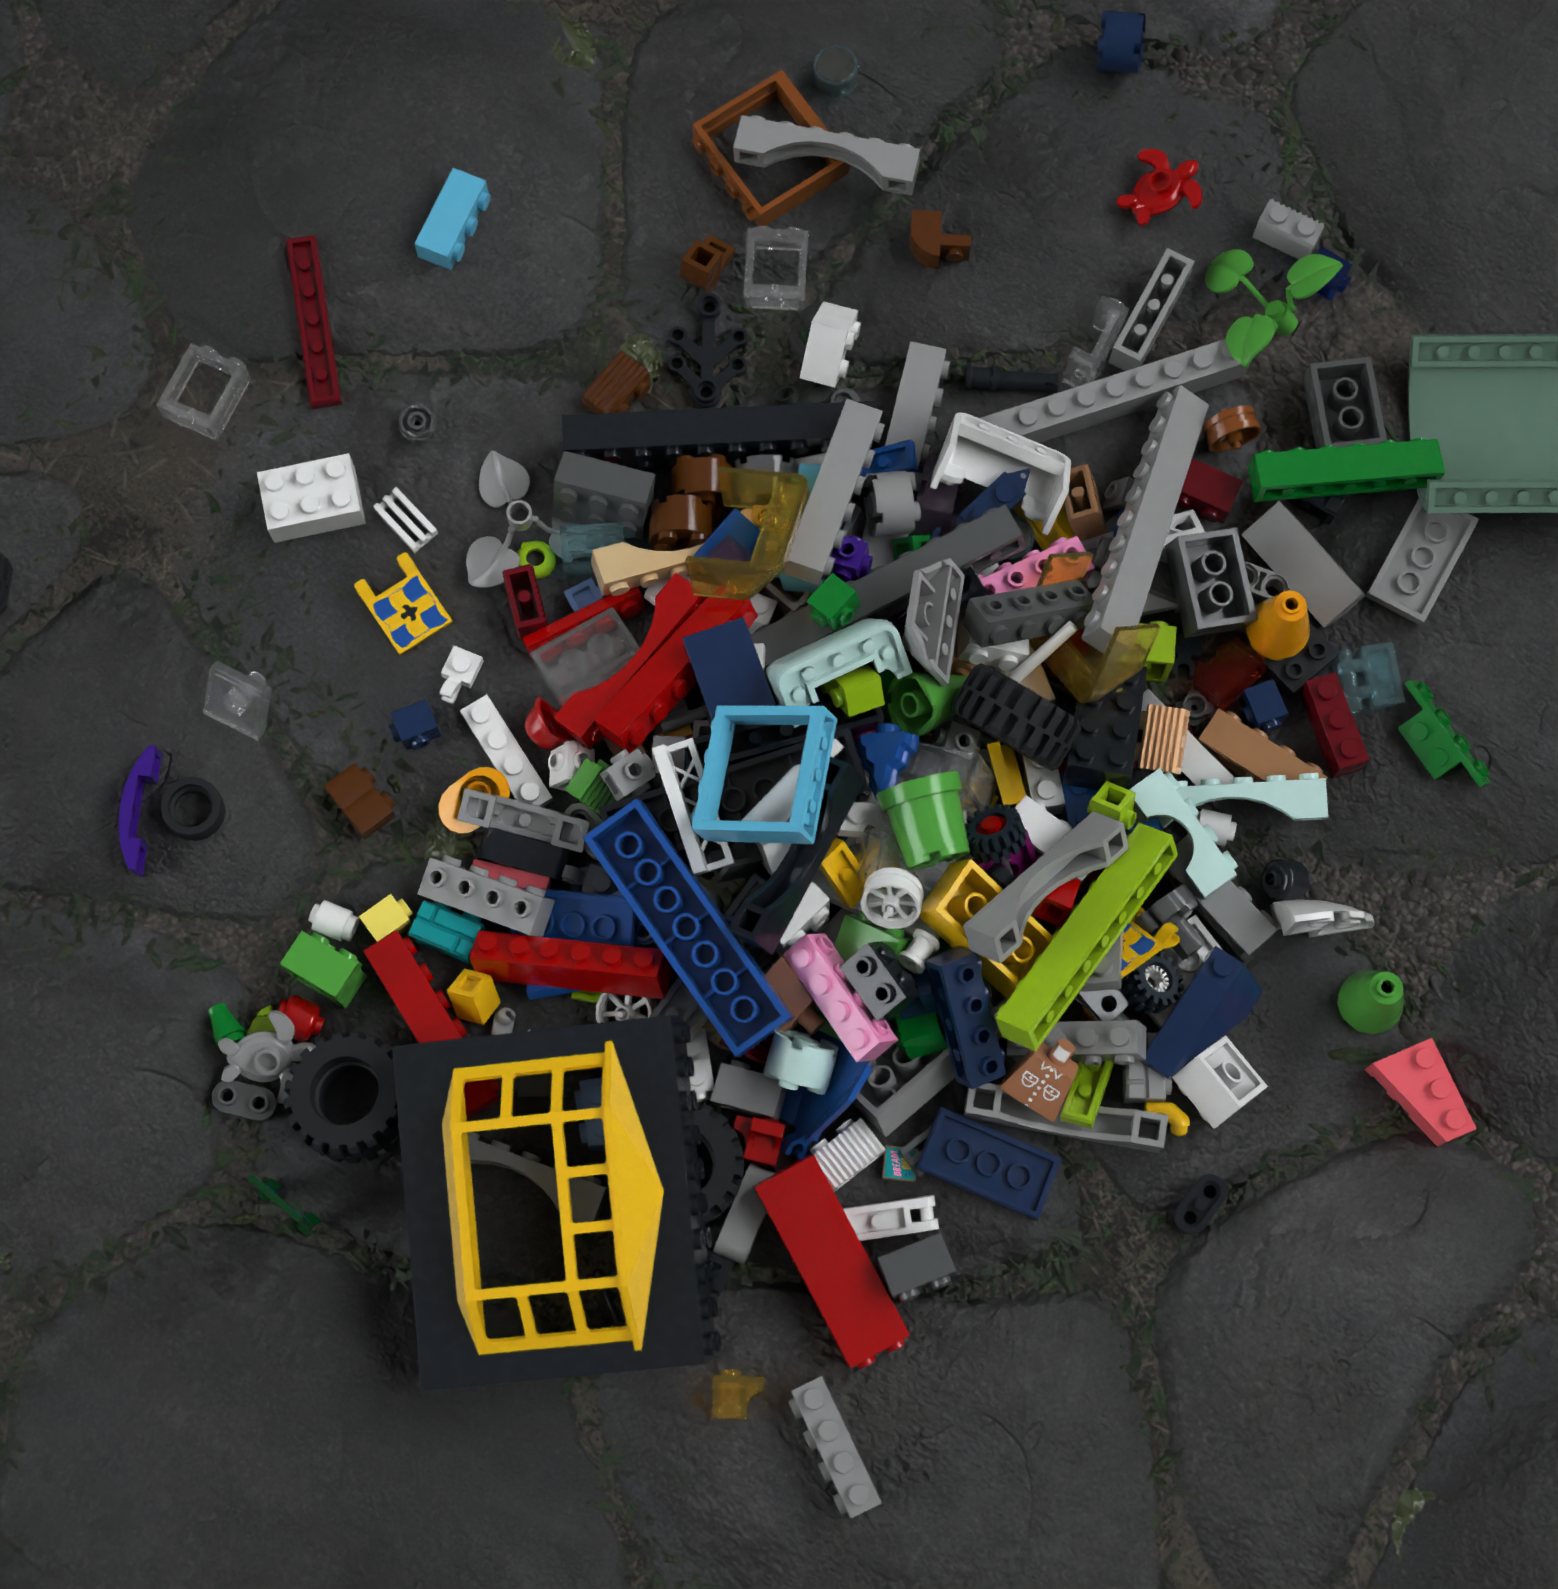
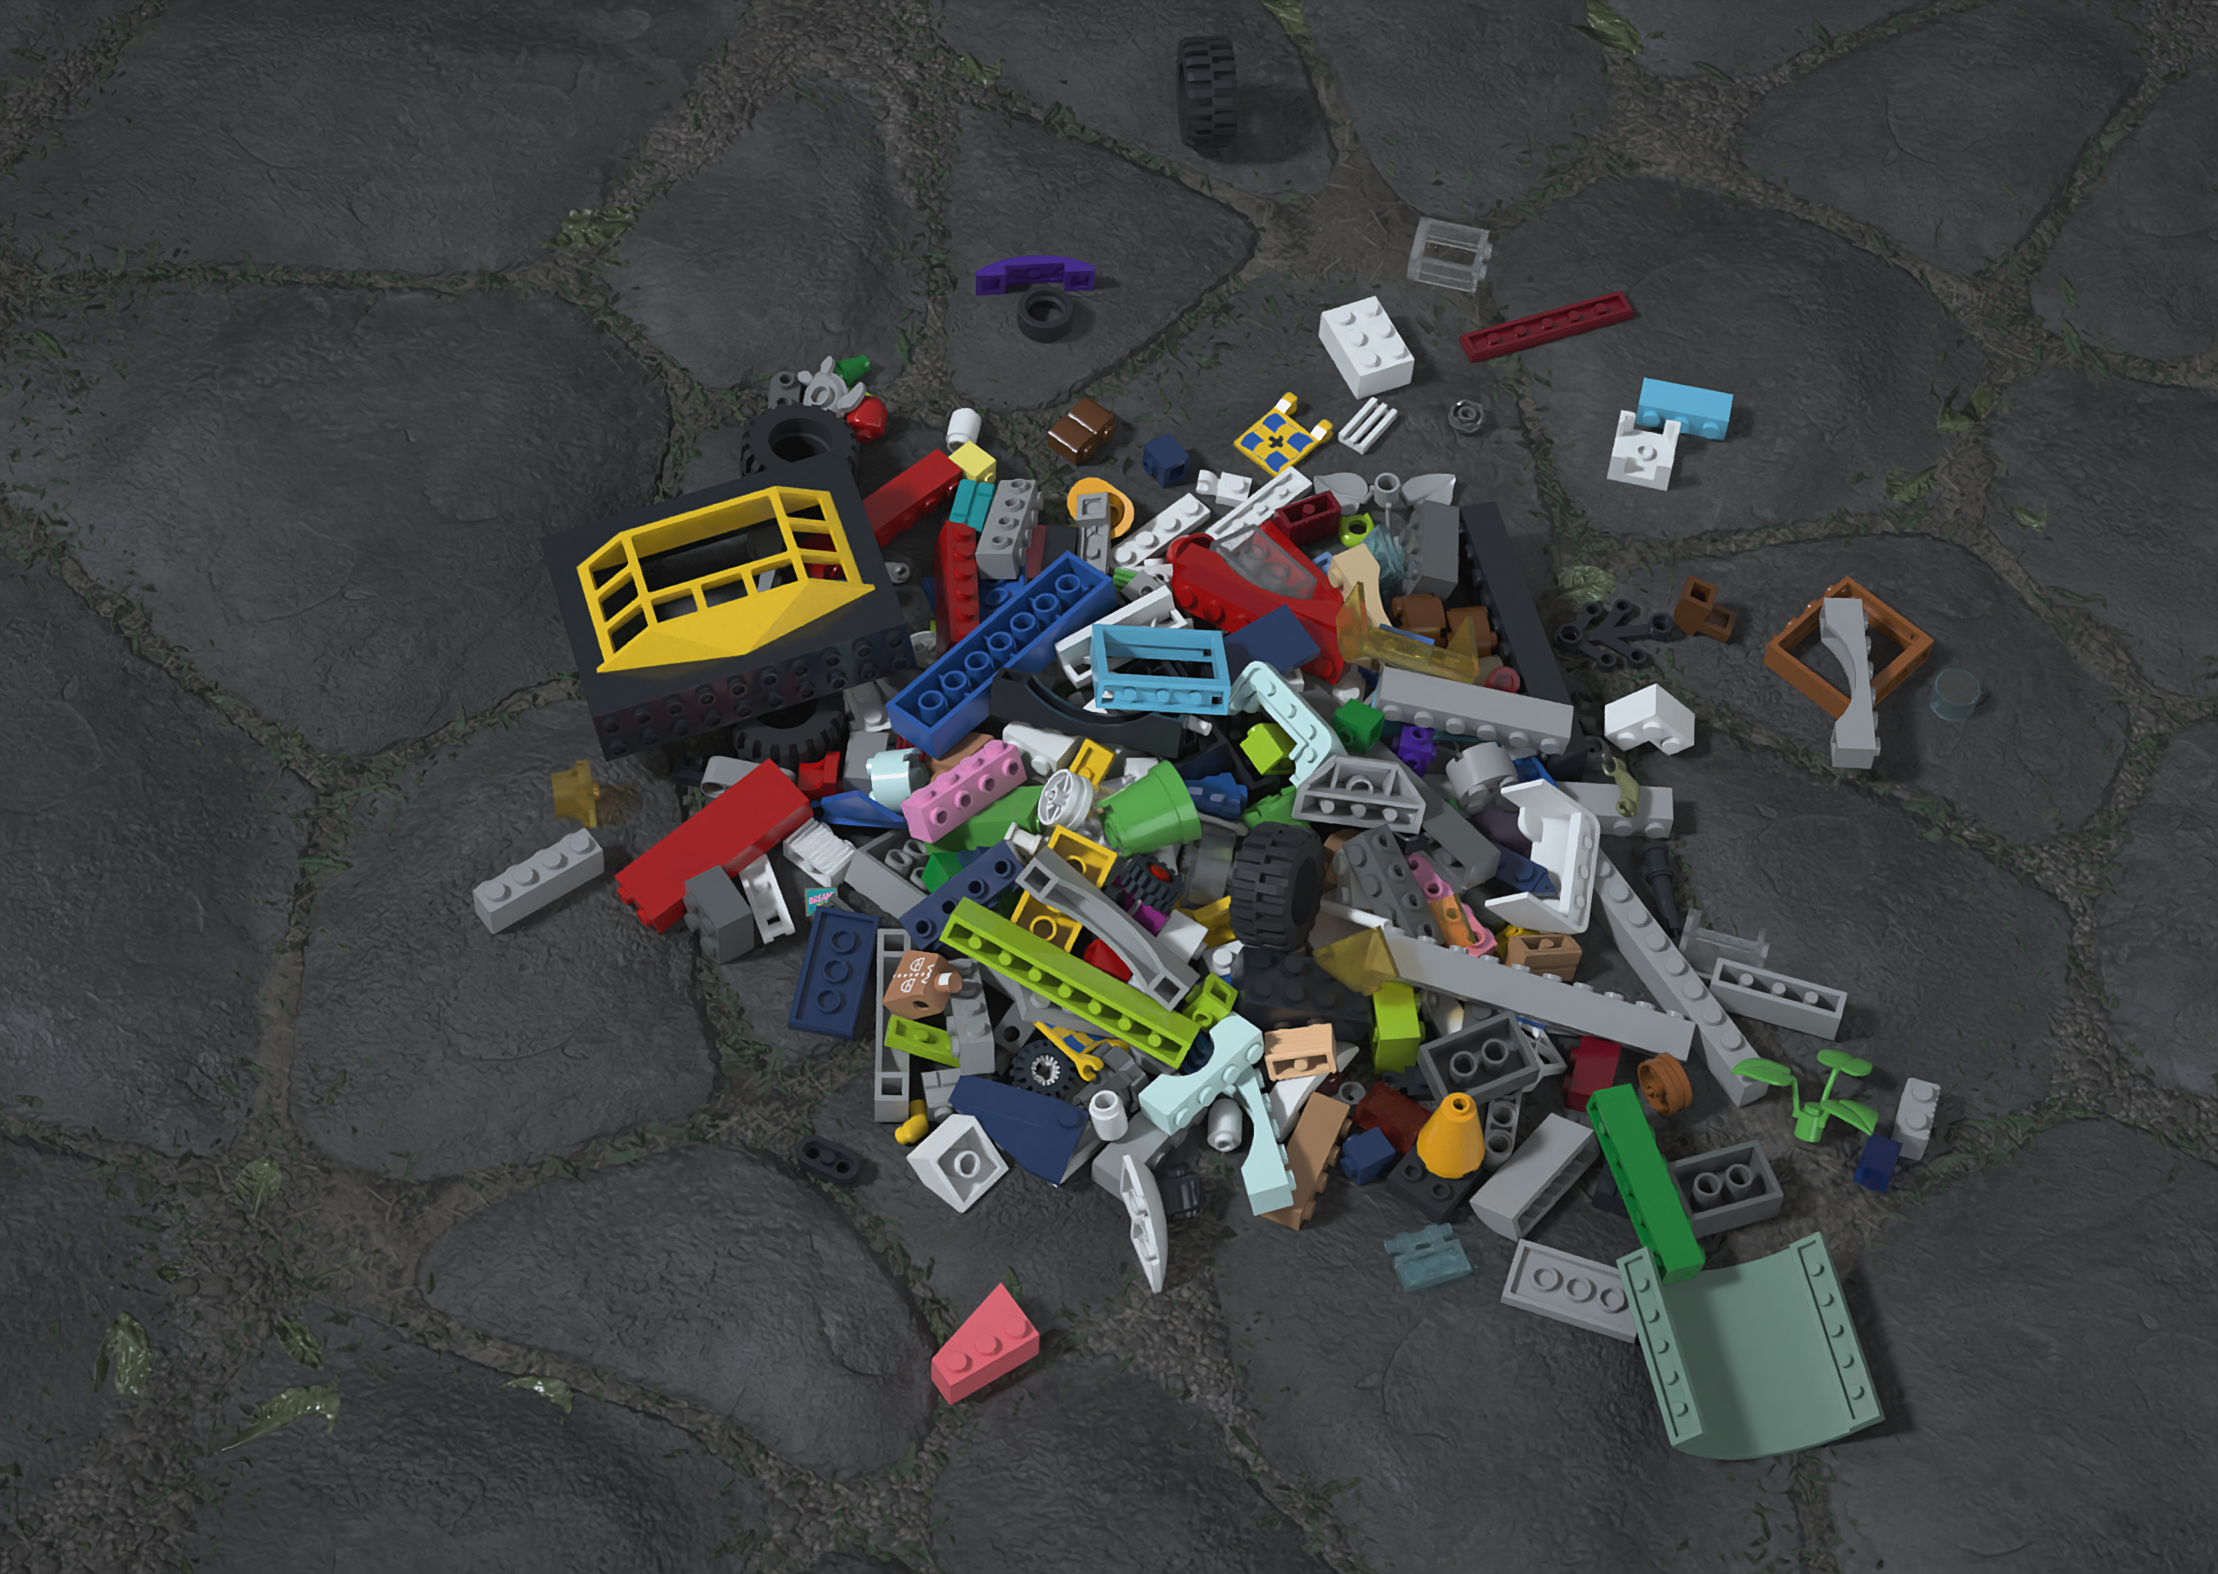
camera: 75 degrees right, 20 degrees down
clear tile [203,661,272,741] -> none
dark green flag [248,1174,322,1237] -> none
bright green brick [280,931,367,1009] -> none
yellow panel [447,968,501,1025] -> none
reddish brown brick [581,351,651,414] -> none
clear window [744,226,808,311] -> none
brick [839,941,920,1021] -> none
reddish brown brick [910,210,971,269] -> none
dark blue brick [1097,10,1146,74] -> none
red animal [1117,149,1203,227] -> none
dark red brick [1299,672,1370,779] -> none
bright green cone [1337,970,1404,1035] -> none
green bracket [1397,680,1491,787] -> none
none -> white brick [1089,1091,1128,1141]
none -> white hinge [1197,812,1249,836]
none -> white plate [1205,466,1313,557]
none -> dark red tile [1483,666,1520,694]
none -> olive arm [1602,756,1640,818]
none -> white panel [1607,410,1681,491]

